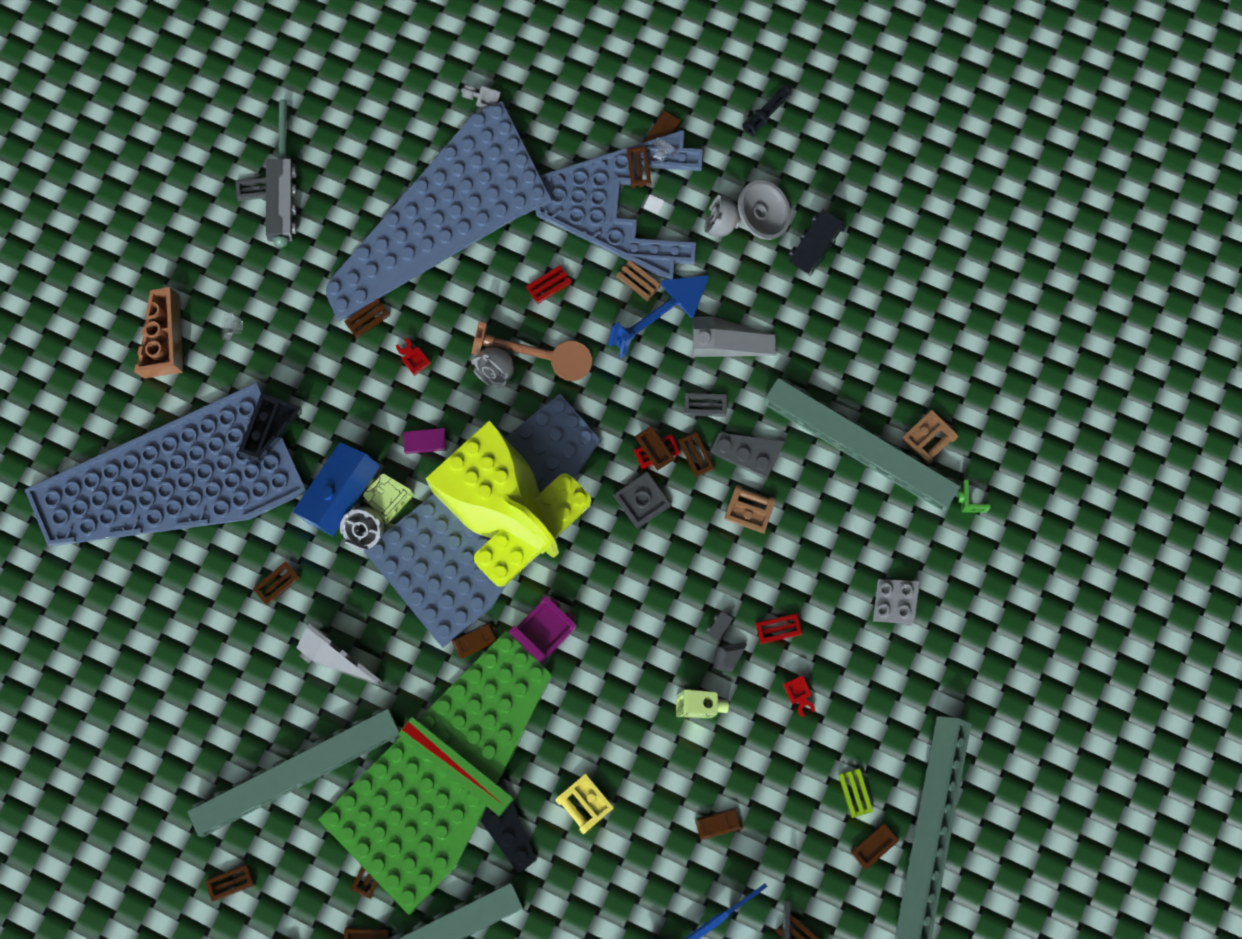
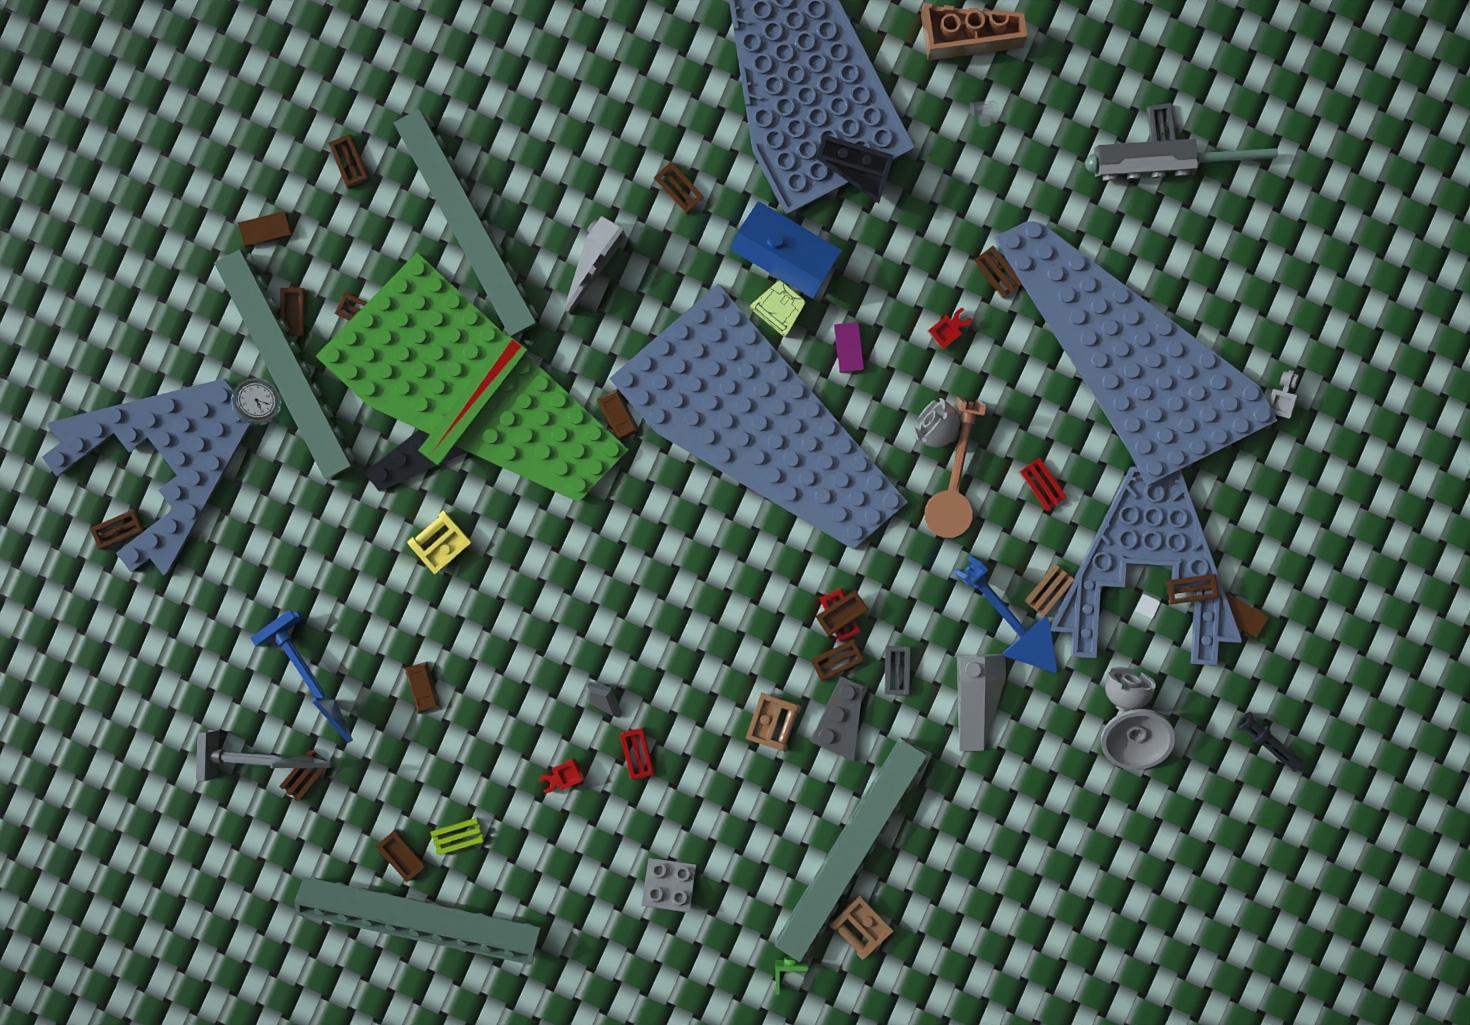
camera: 85 degrees right, 15 degrees up
light grey cylinder [340,506,384,551] -> none
neon yellow brick [426,421,591,587] -> none
magenta panel [509,595,577,664] -> none
dark grey tile [613,471,672,529] -> none
clear tile [653,137,678,162] -> none
yellowish green torso [676,690,729,718] -> none
dark grey piece [706,611,733,643] -> none
black wedge [788,209,846,277] -> none

